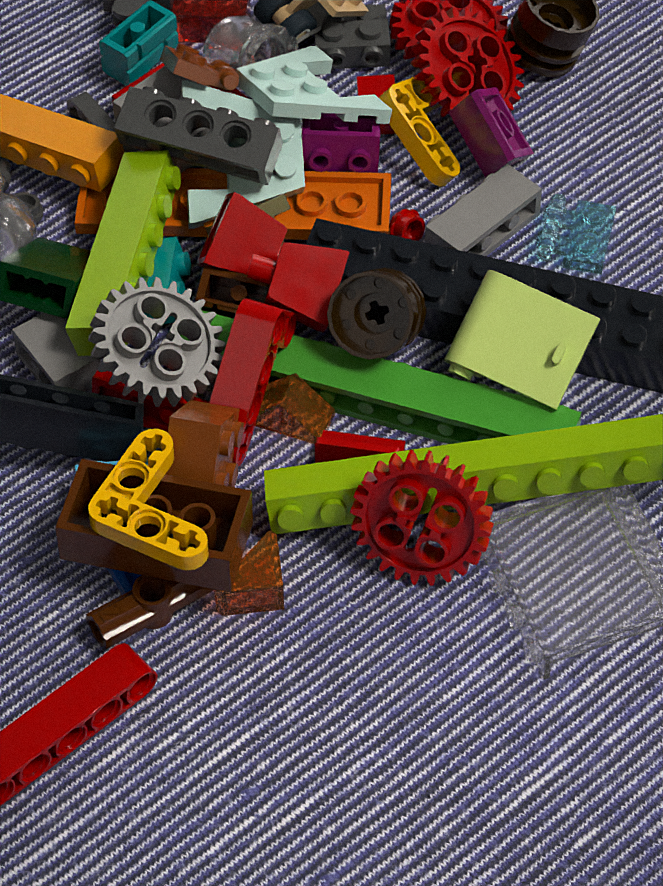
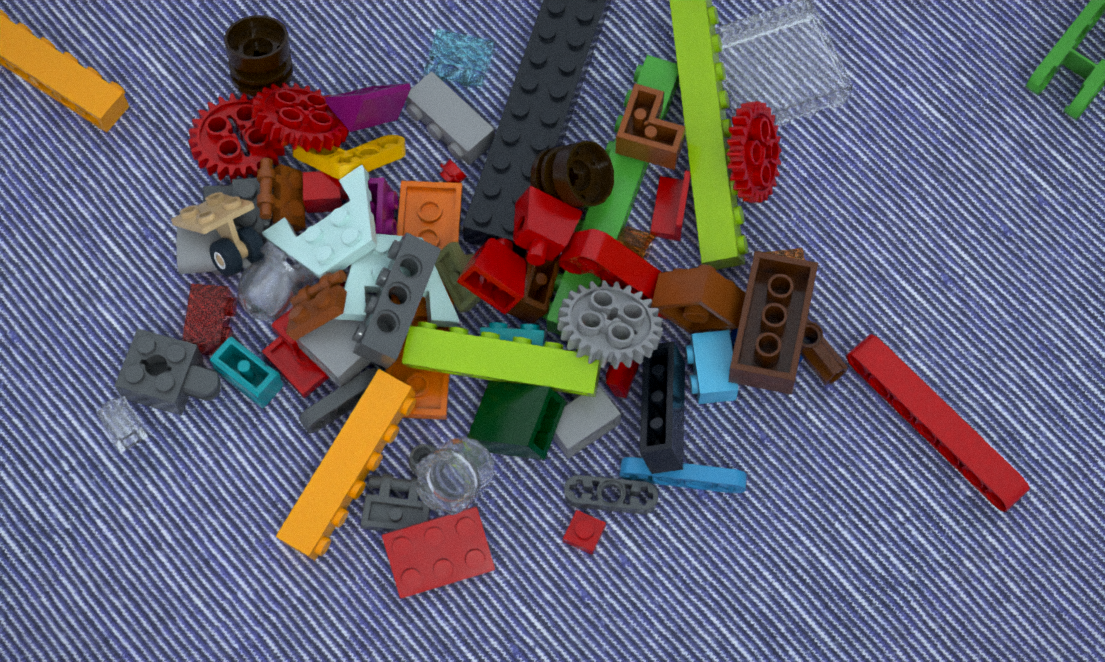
camera: 90 degrees left, 15 degrees up
yellow beam [88,429,209,570] -> none
yellowish green door [444,270,600,410] -> none
none -> dark orange plate [257,158,305,232]
none -> dark orange brick [615,83,685,170]

